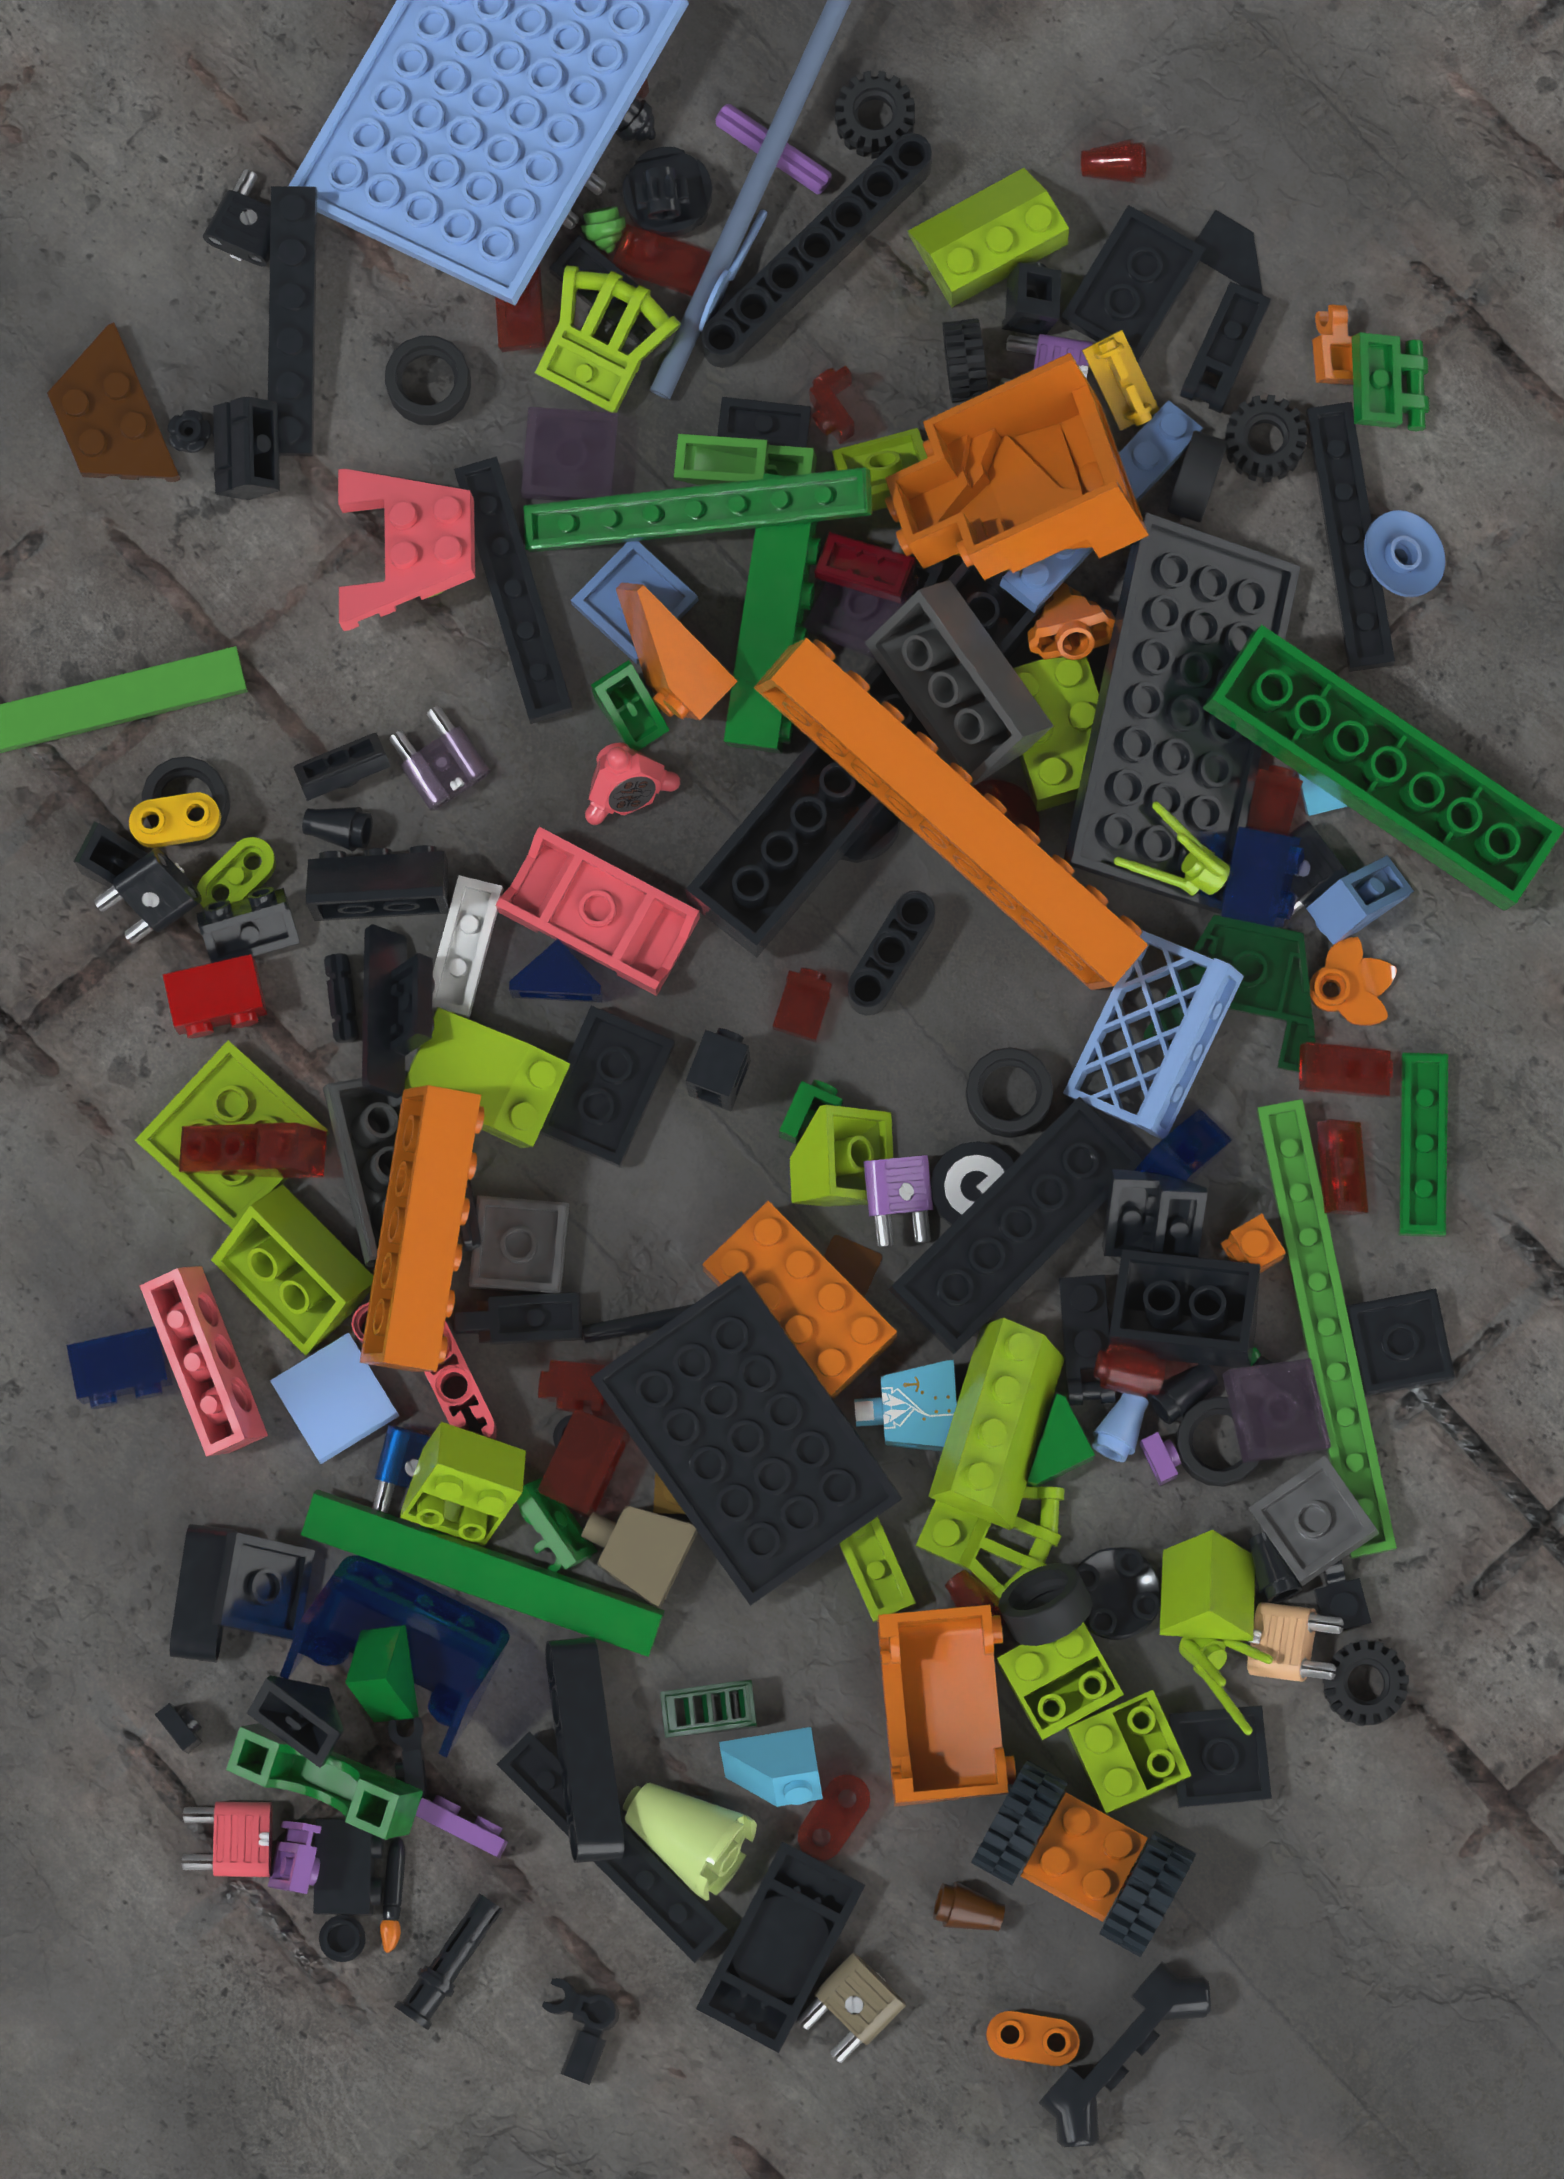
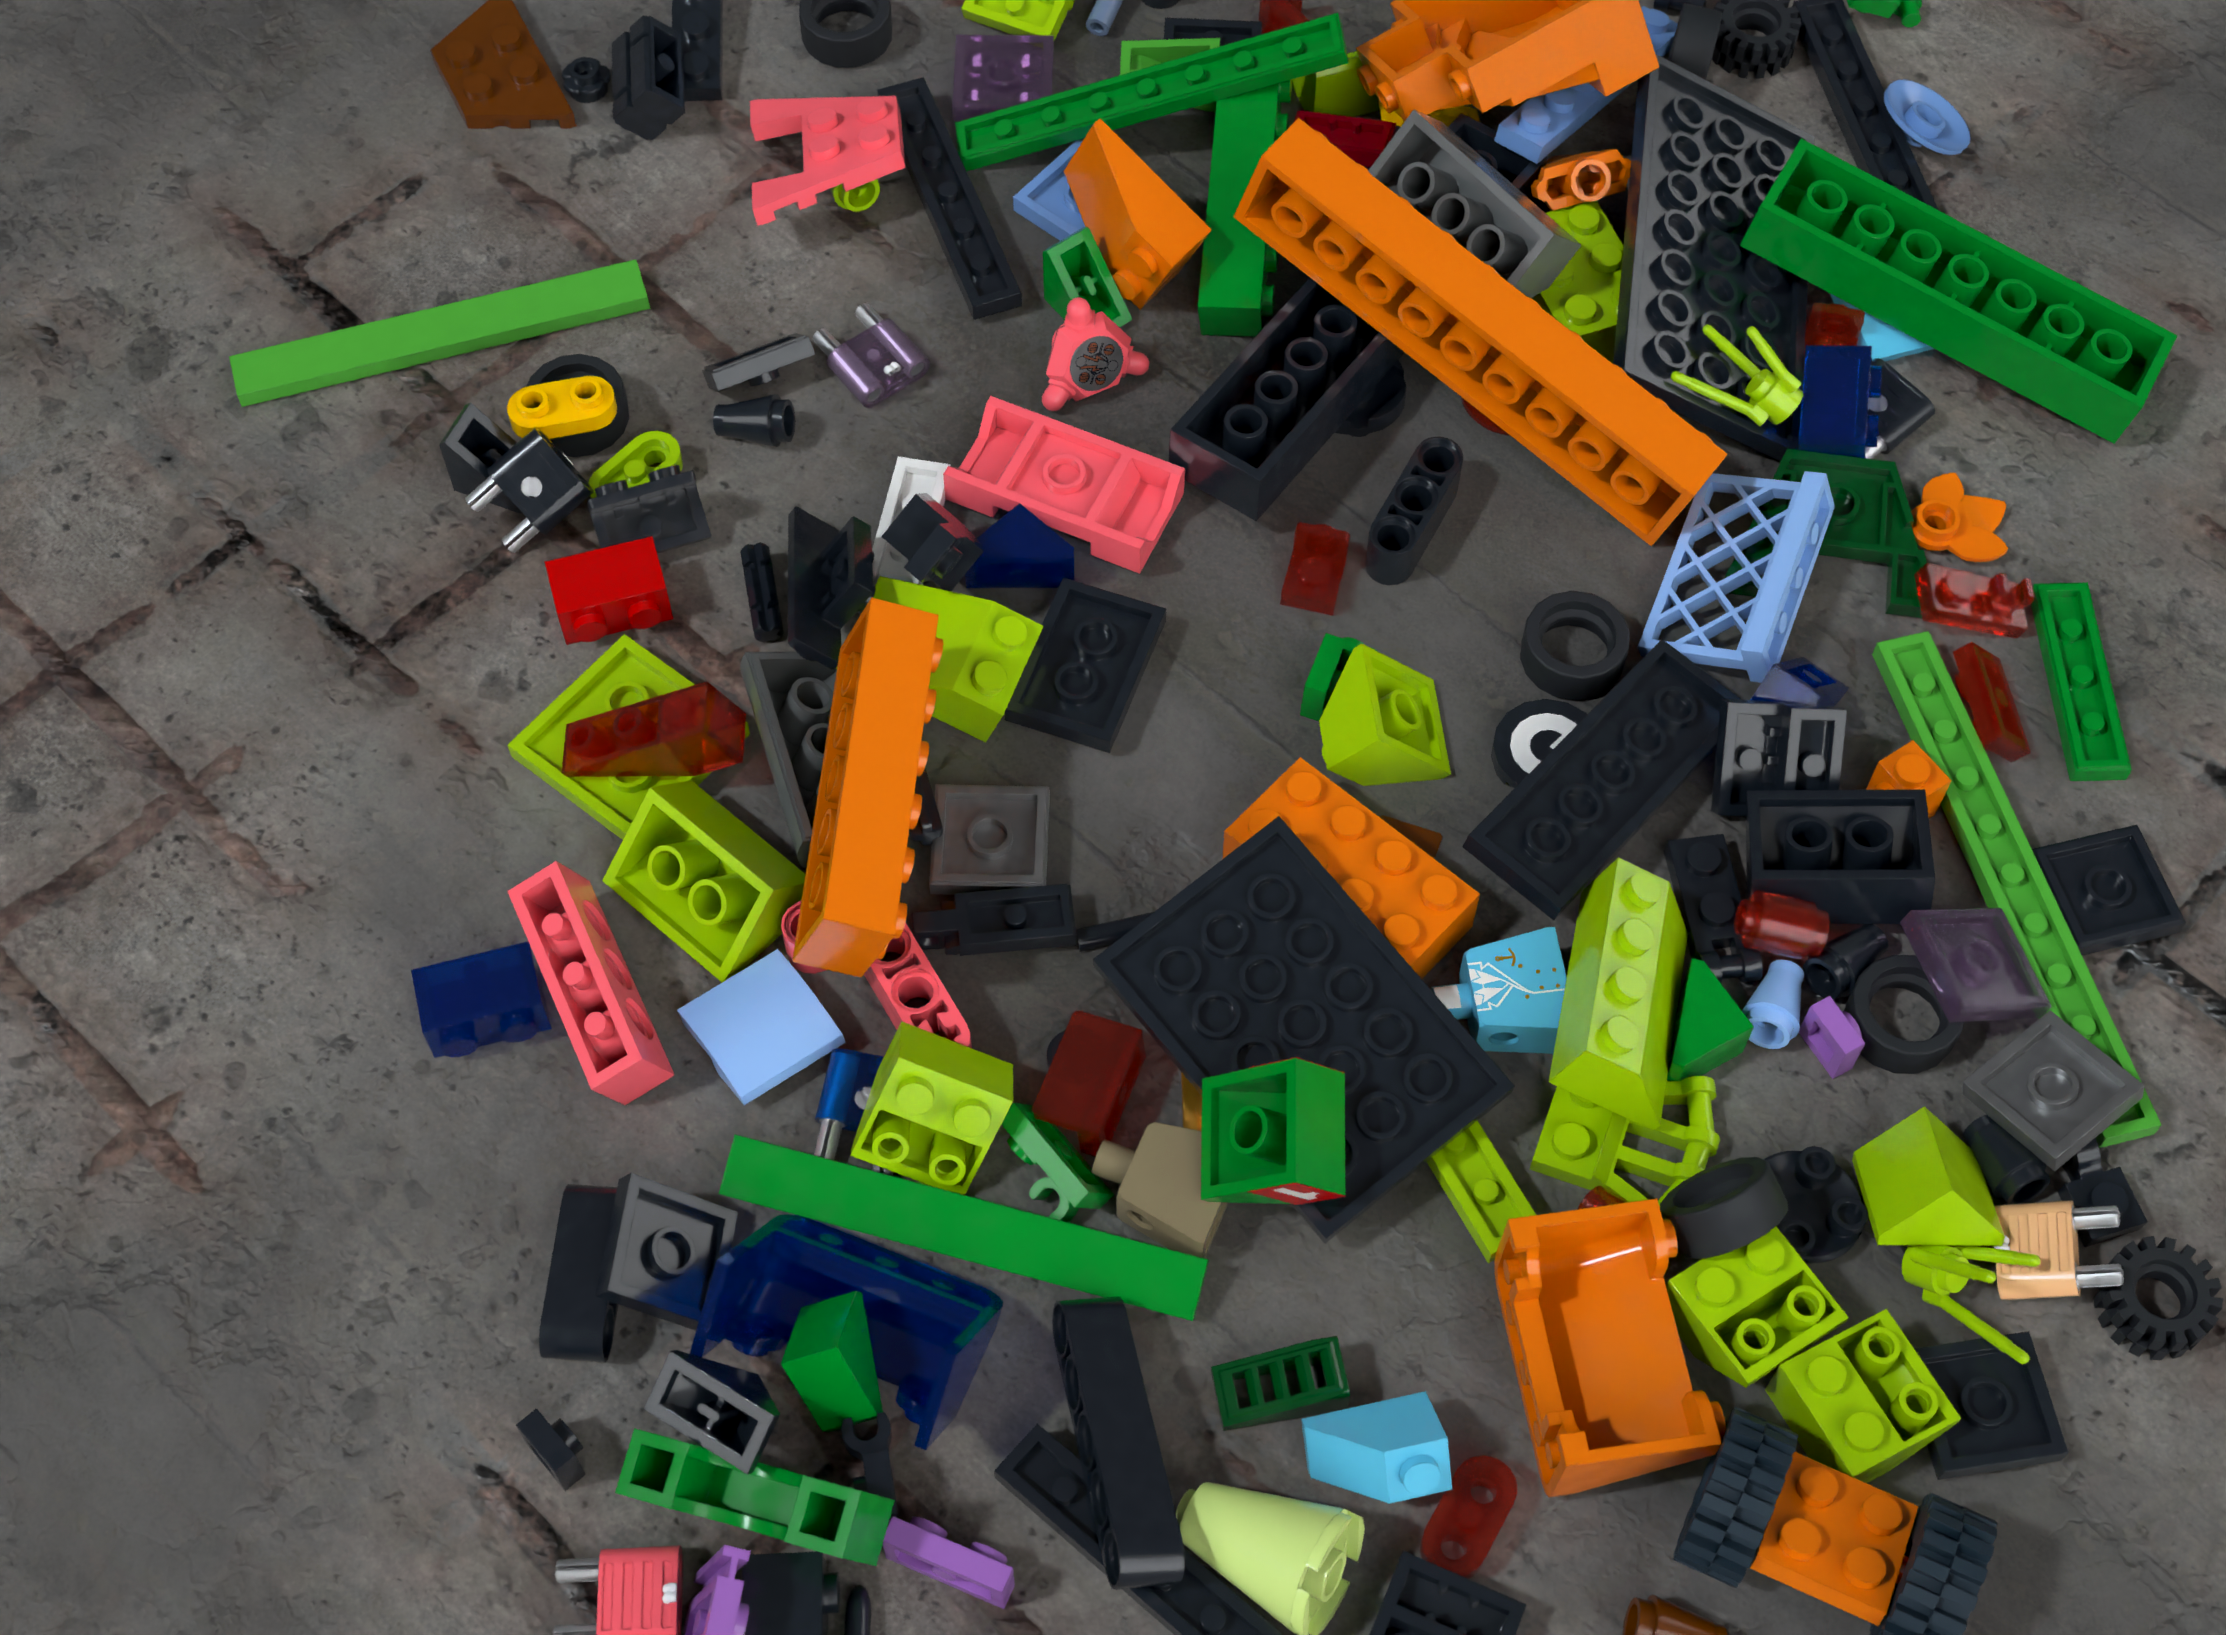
camera: 10 degrees left, 20 degrees down
black slope [306,845,450,921] -> none
clear red brick [538,1360,606,1416] -> none
black brick [686,1028,751,1112] -> none
medium lavender piece [863,1155,933,1247] -> none
medium blue slope [1306,855,1414,945] -> none
none -> black brick [881,493,985,591]
none -> green slope [1201,1057,1345,1205]

